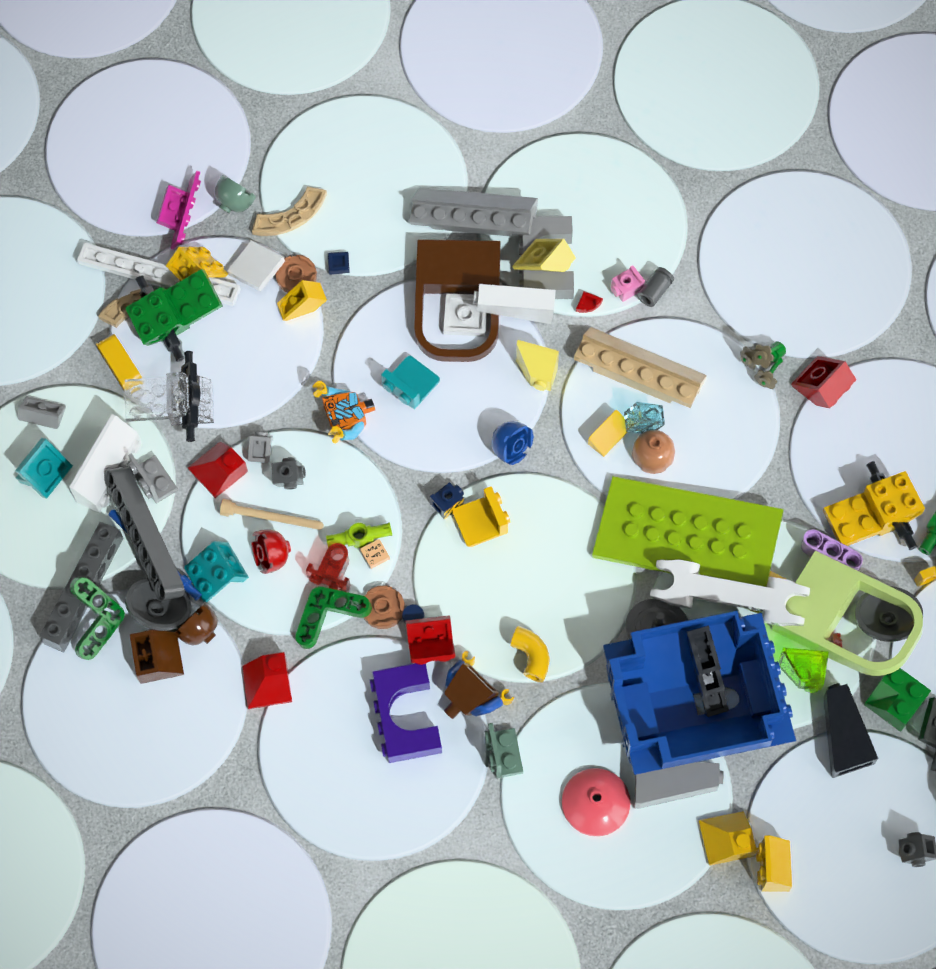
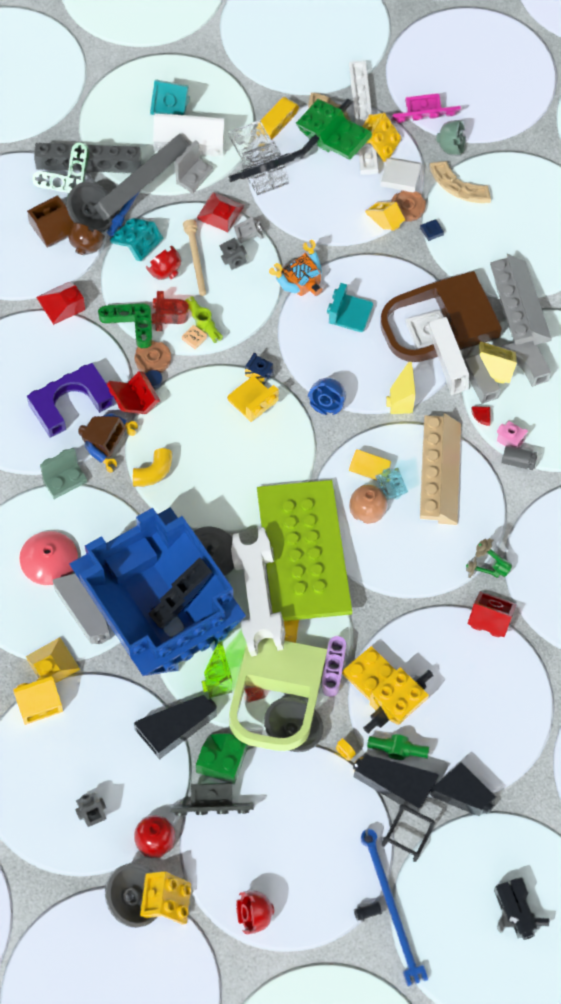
camera: 65 degrees right, 5 degrees down
light grey slope [18,396,66,429] -> none

